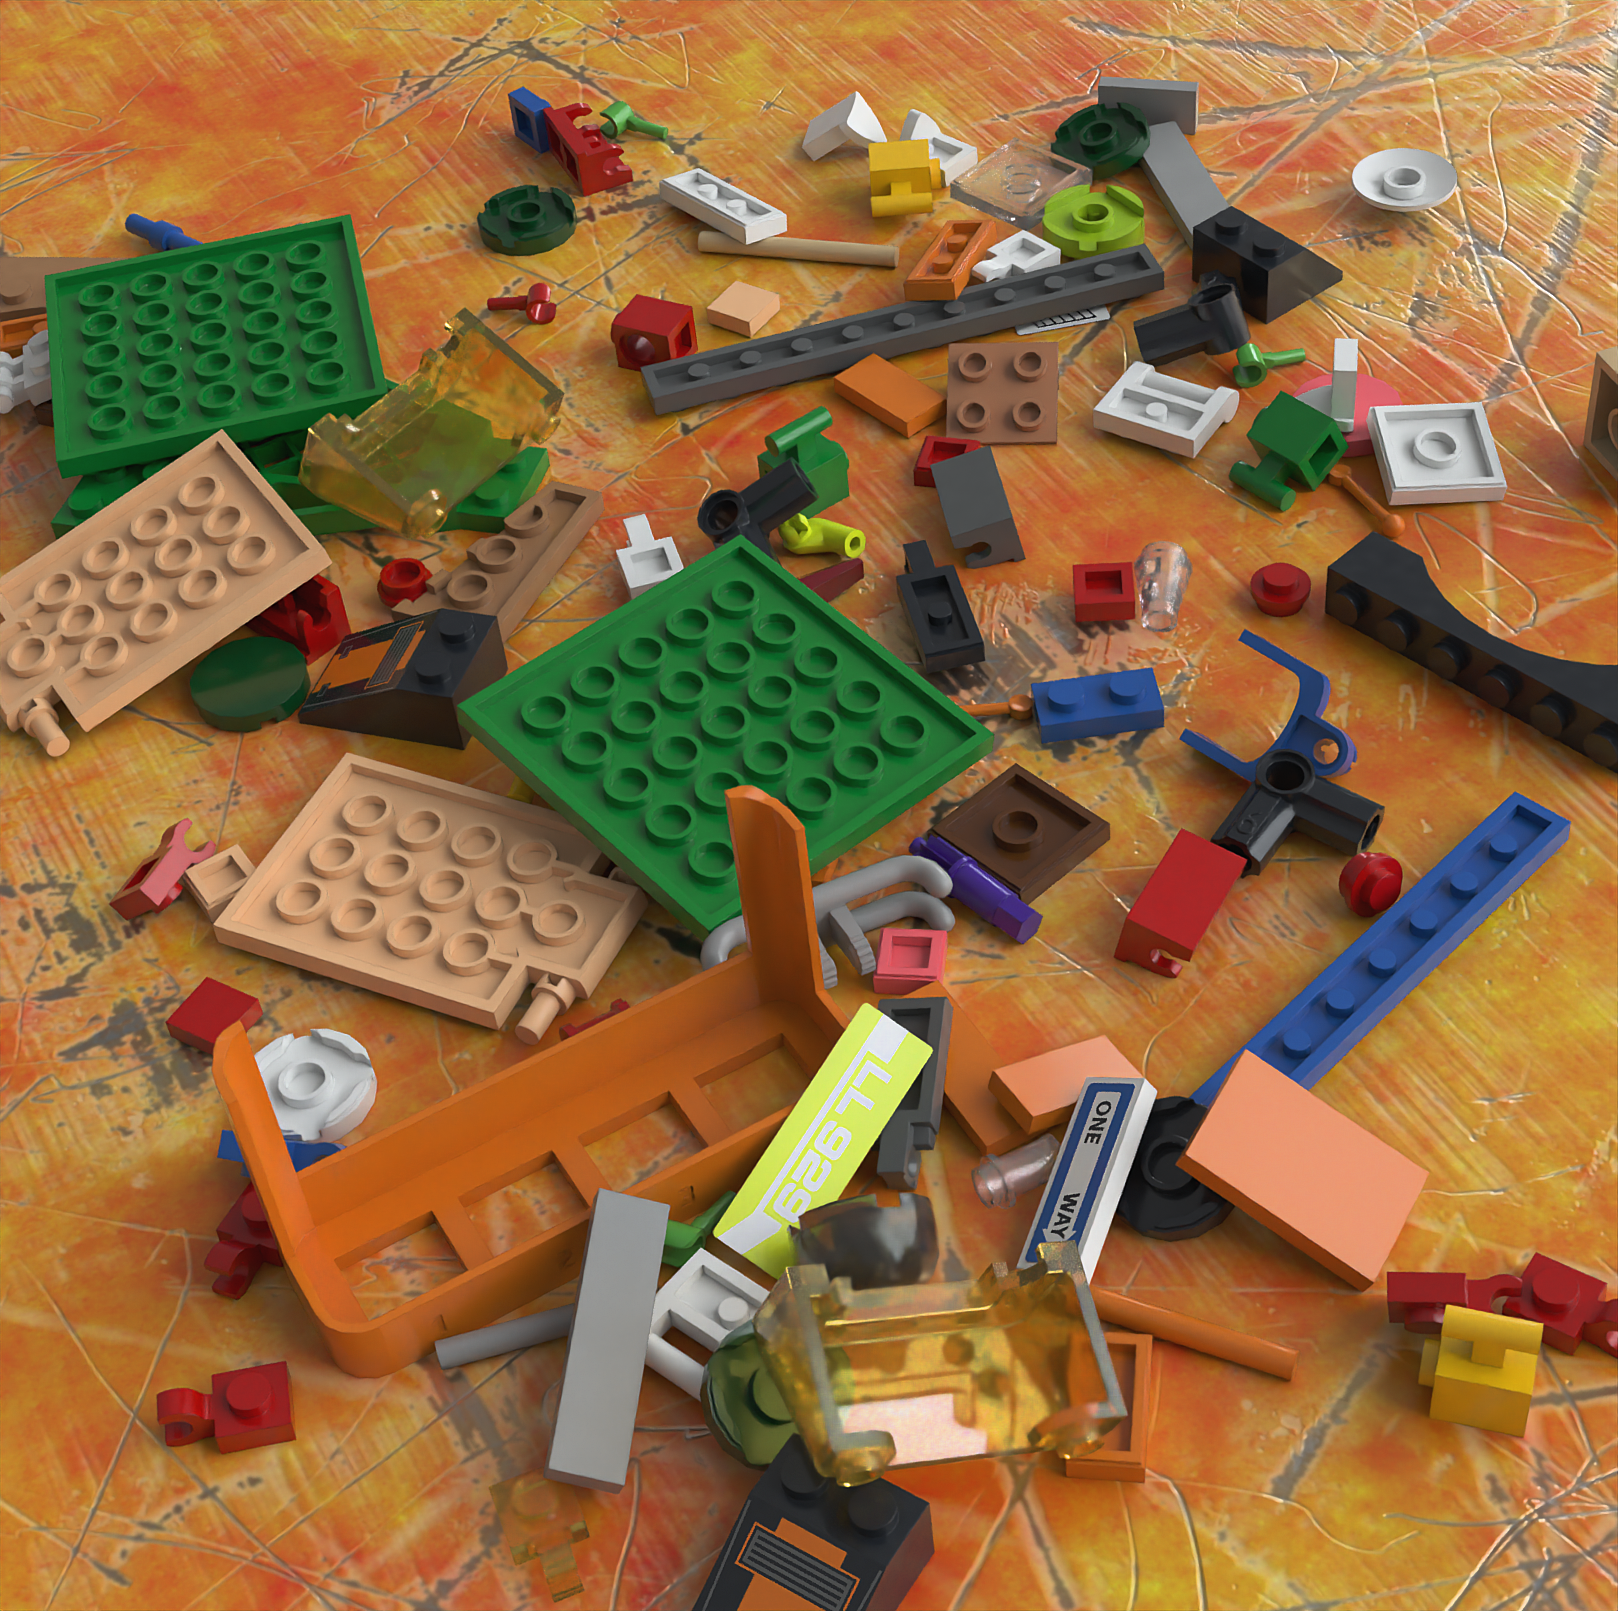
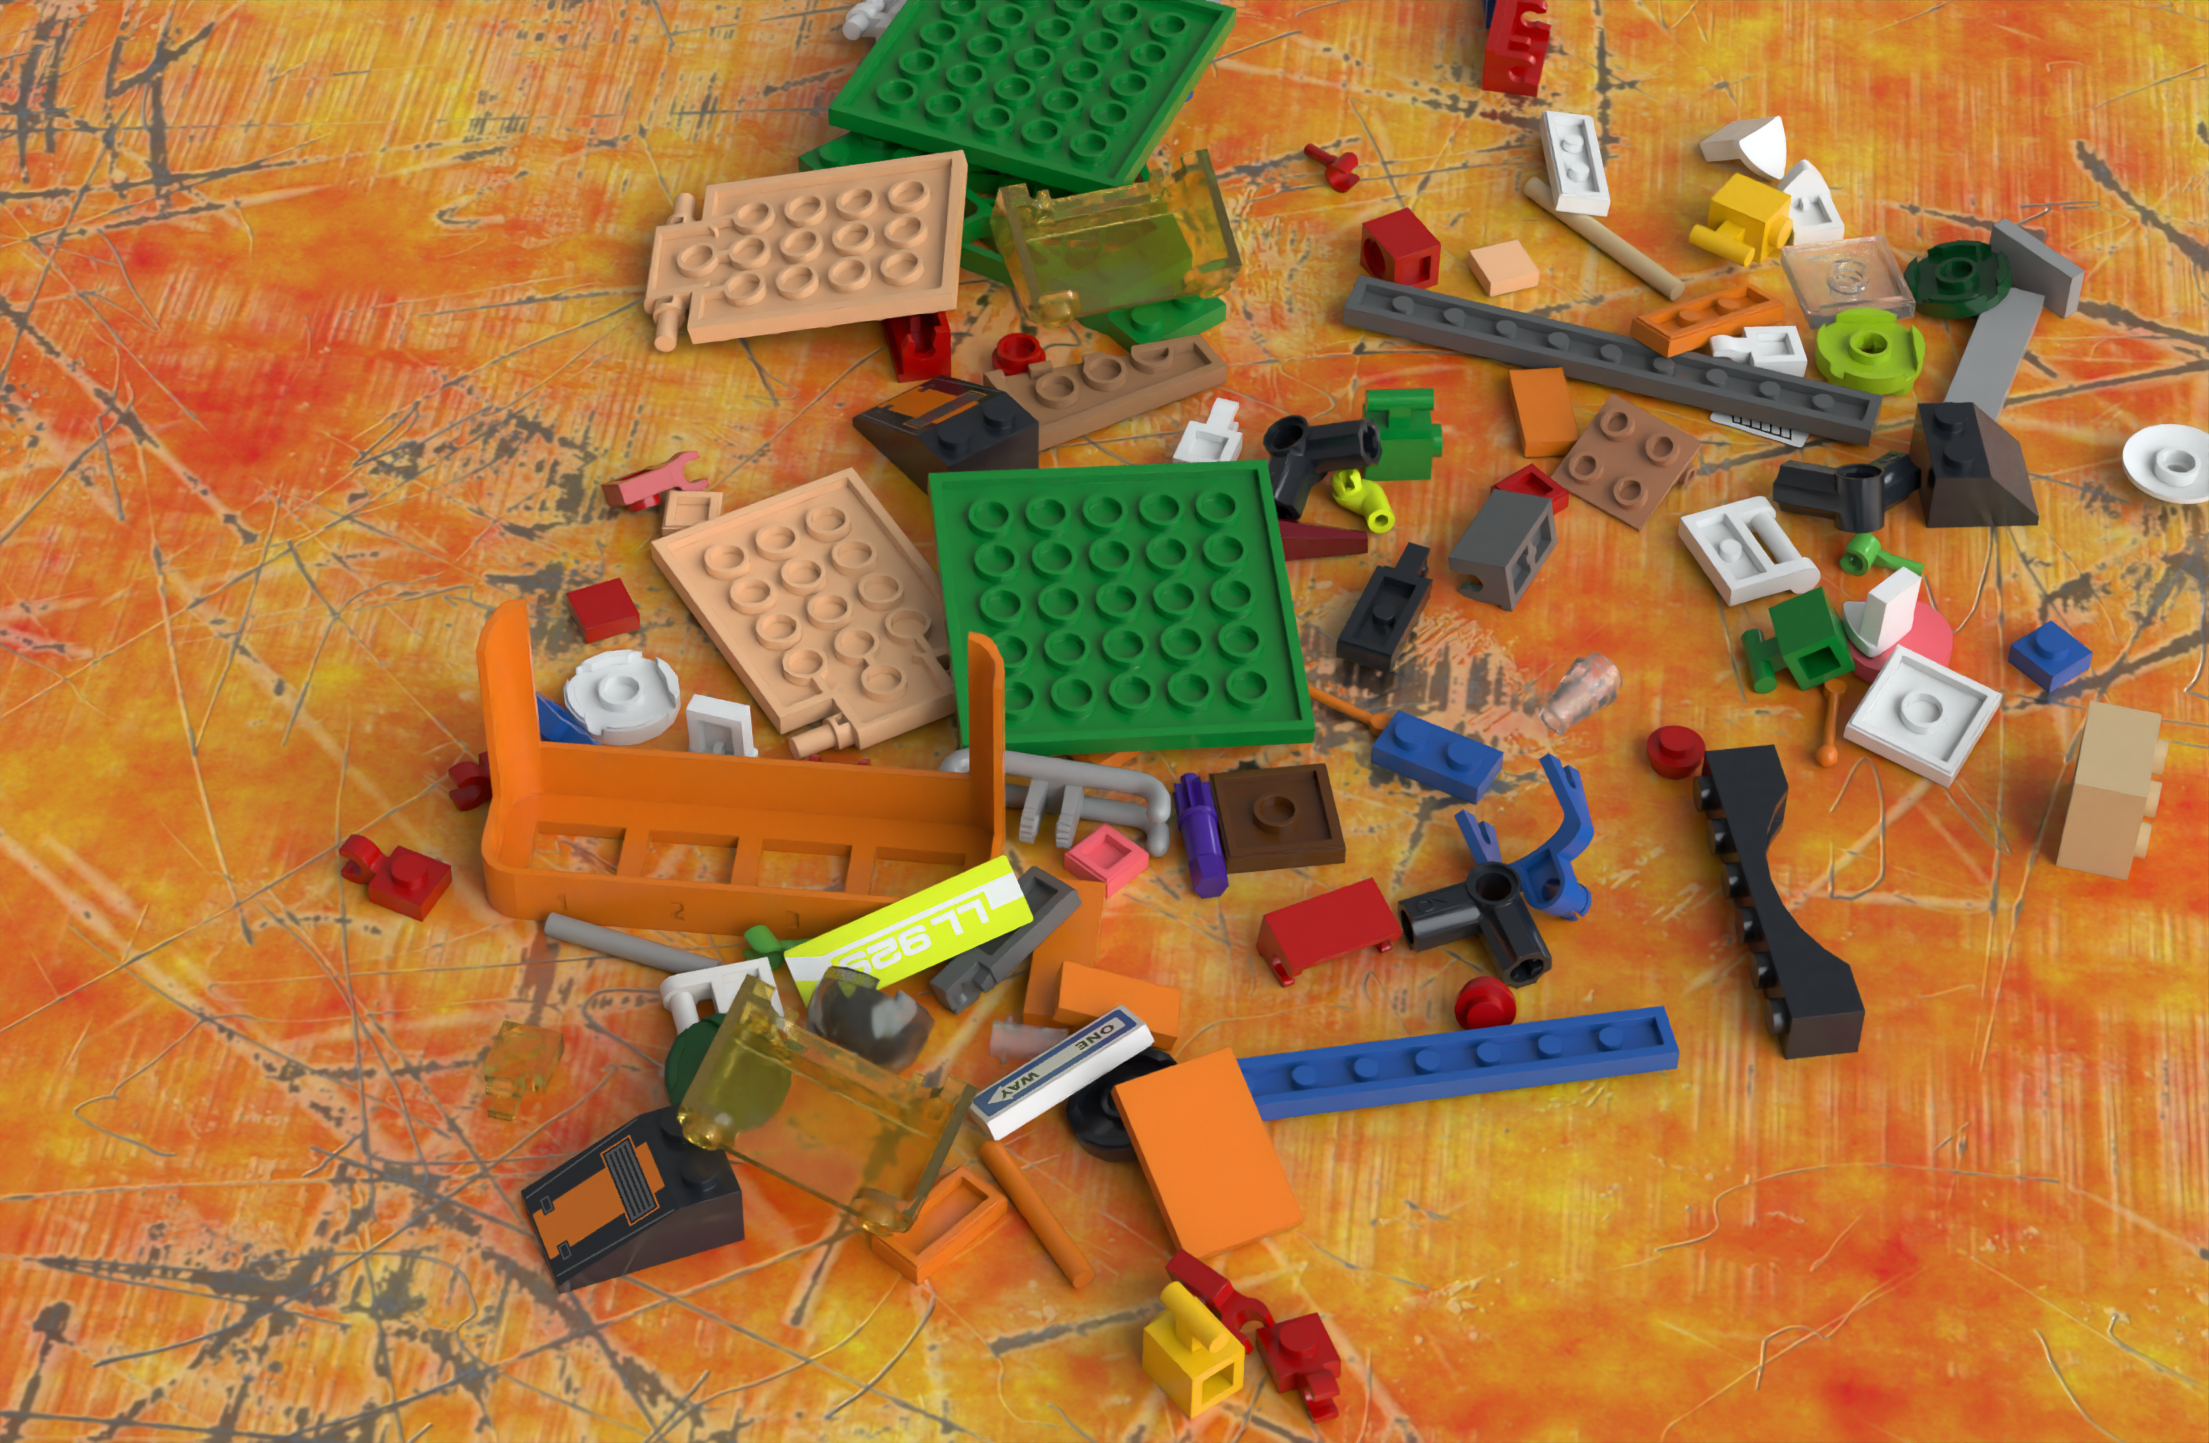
camera: 30 degrees right, 0 degrees up
dark green tile [190,636,311,732] -> none
dark green tile [477,185,578,256] -> none
light grey tile [543,1188,670,1494] -> none
bright green hand [600,101,668,139] -> none
red plate [1072,562,1135,622] -> none
none -> white tile [686,694,759,757]
none -> blue plate [2008,620,2093,693]

